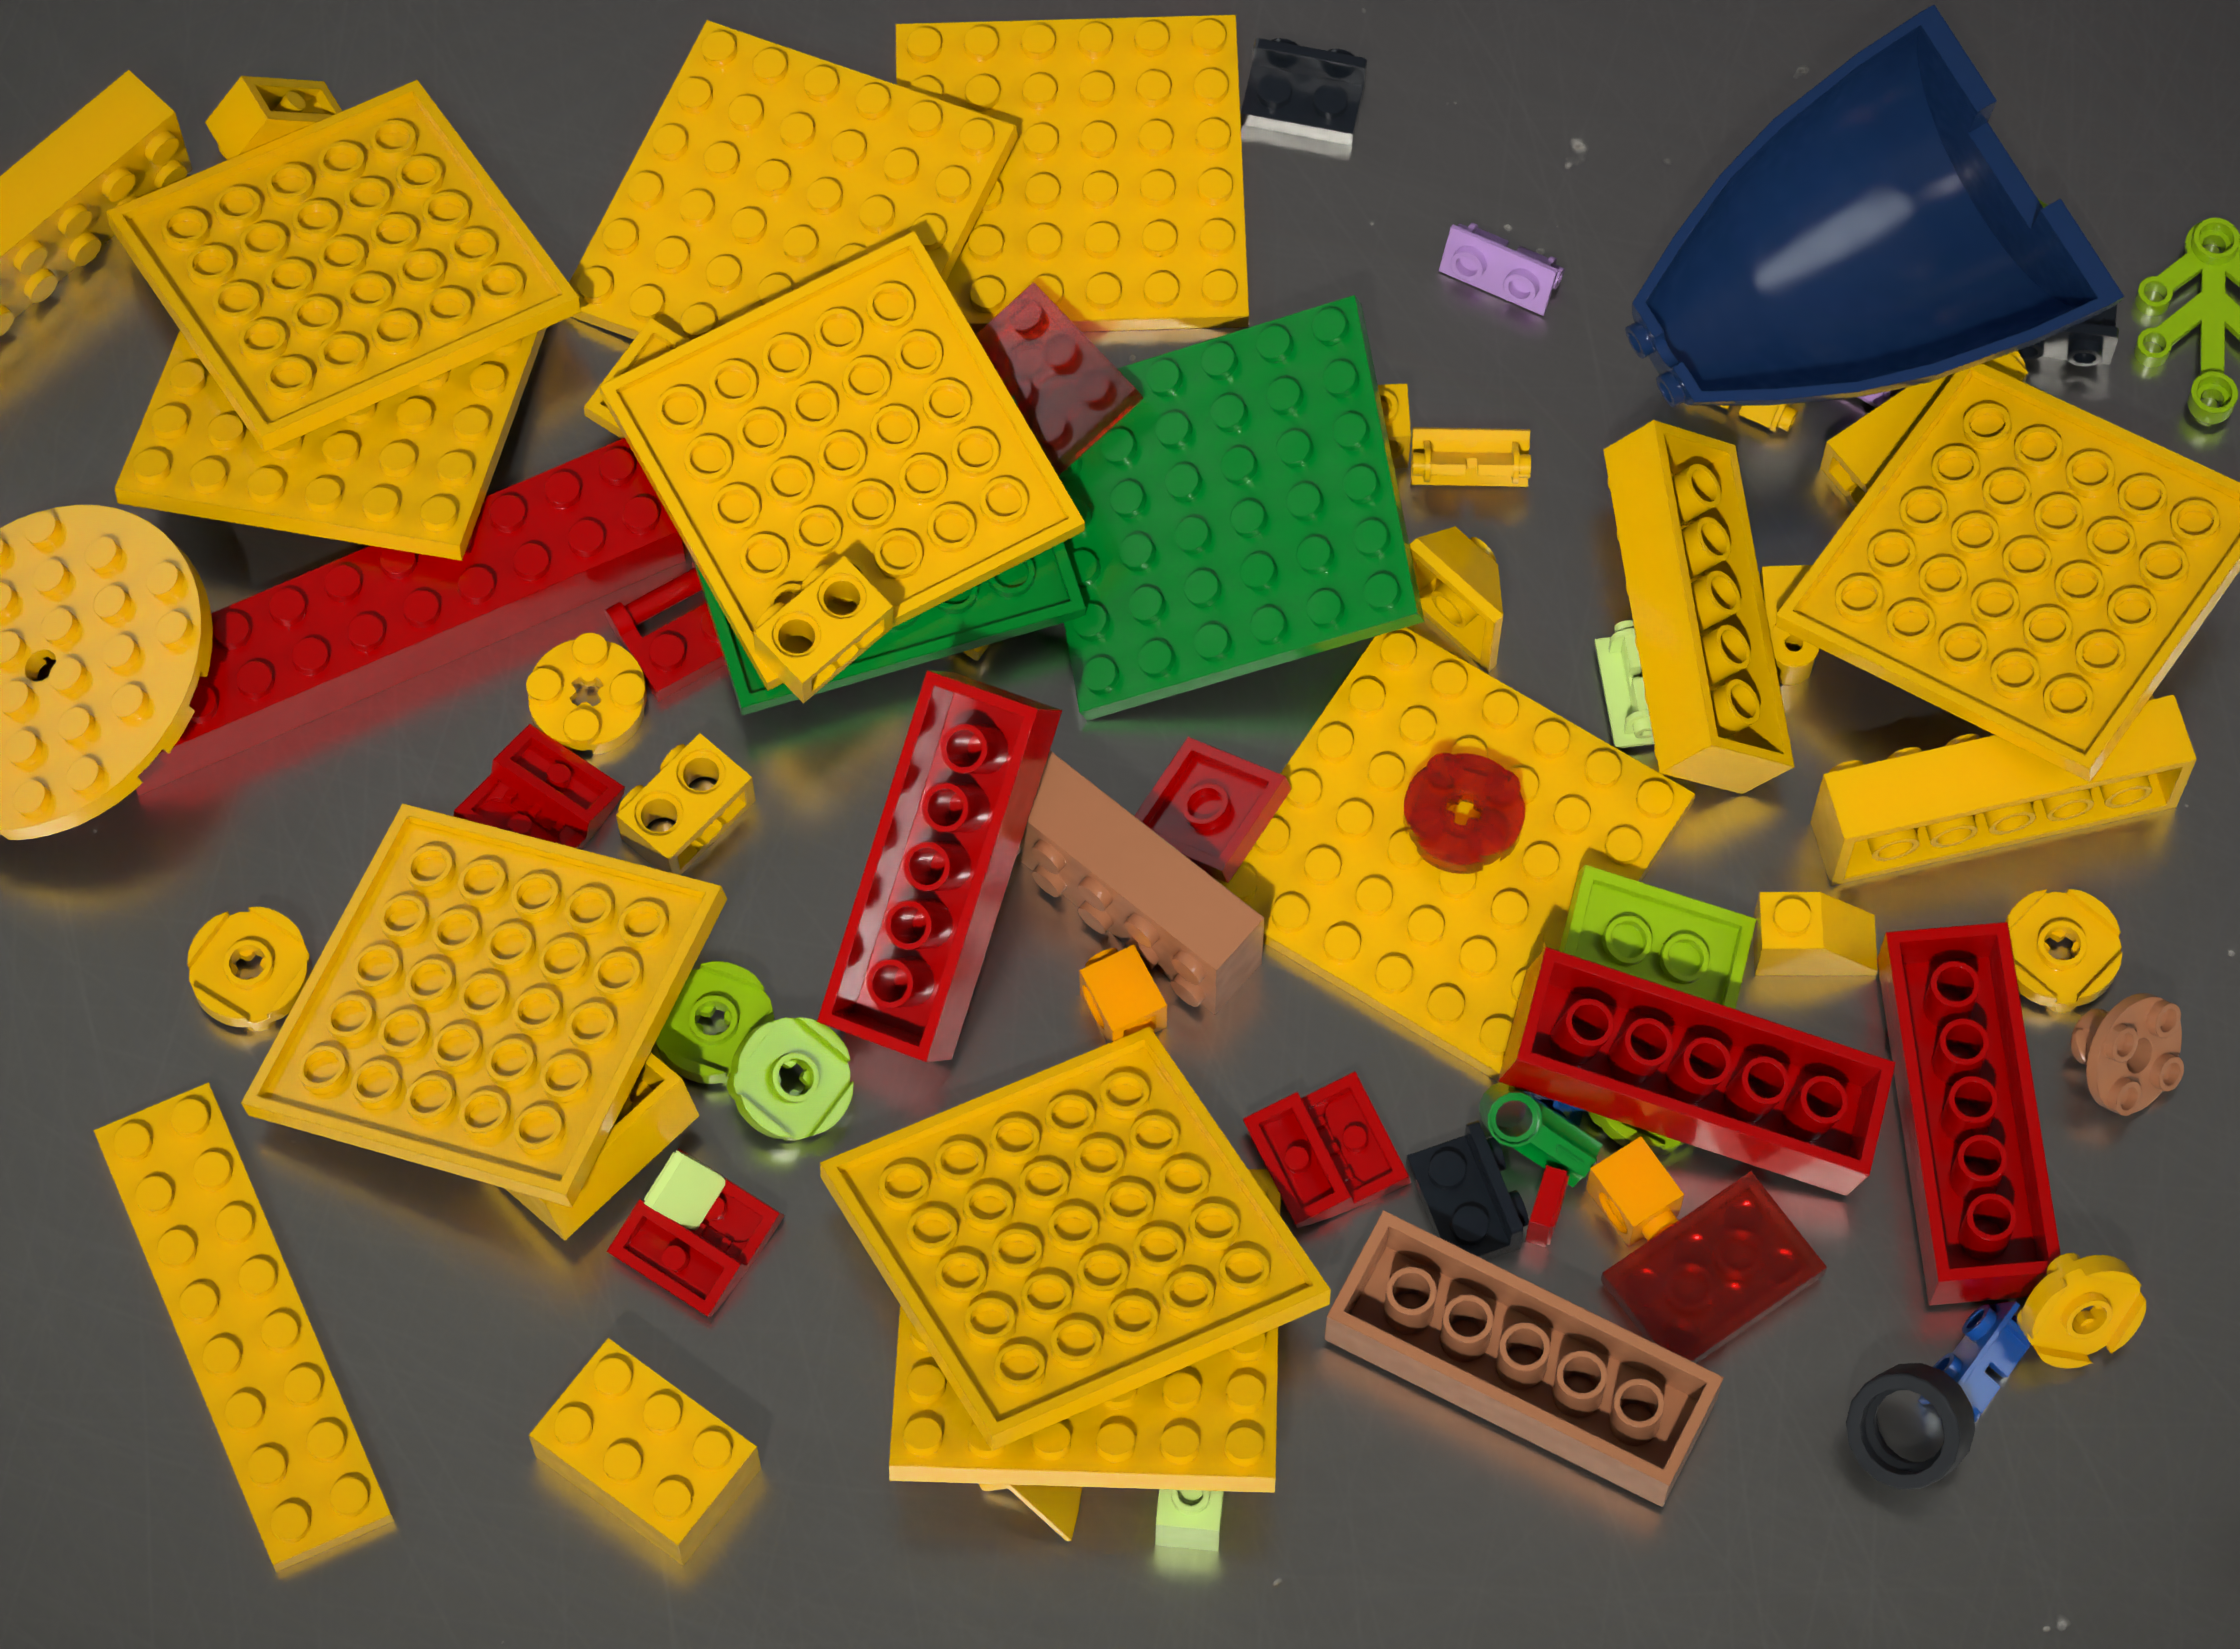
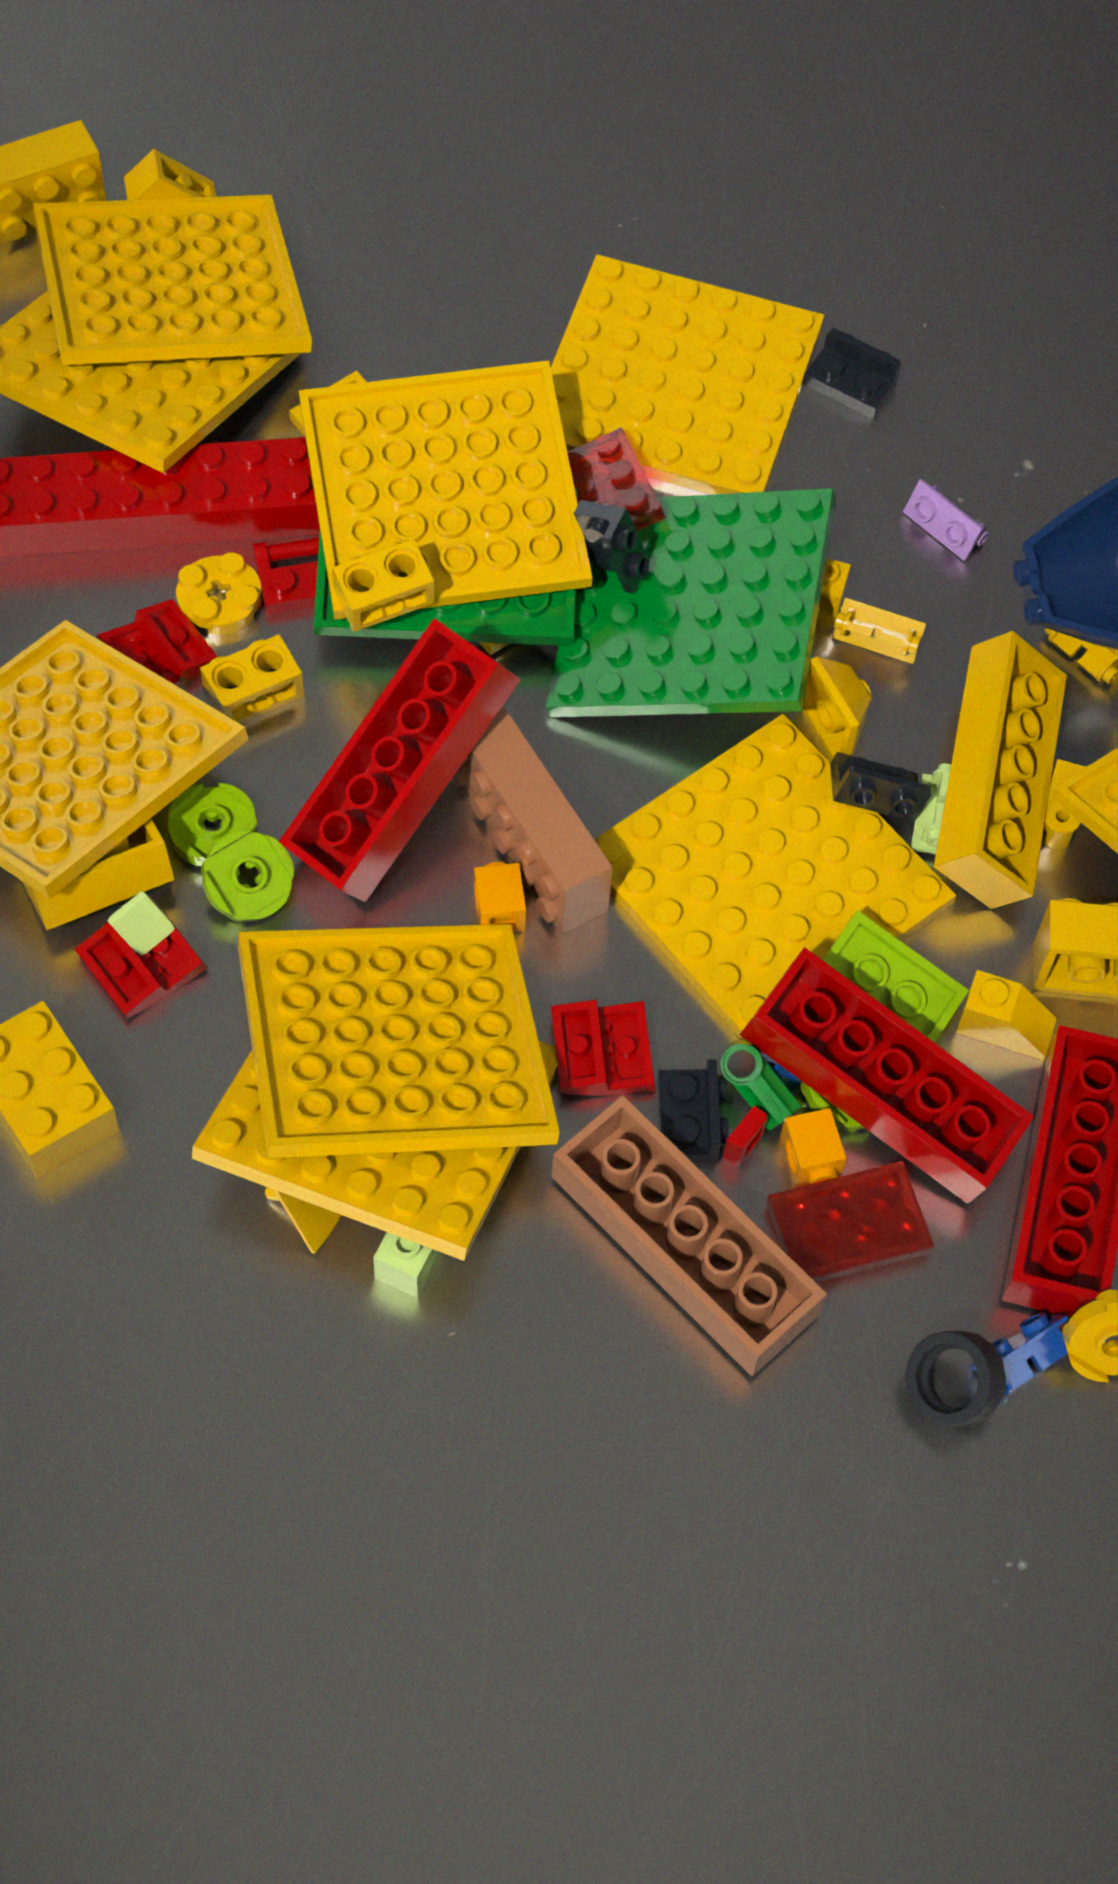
camera: 15 degrees right, 5 degrees down
yellow plate [569,20,1018,341] -> none
red tile [1134,737,1291,883] -> none
clear red plate [1403,753,1525,874] -> none
none -> black bracket [574,500,650,594]
none -> black bracket [830,752,932,822]

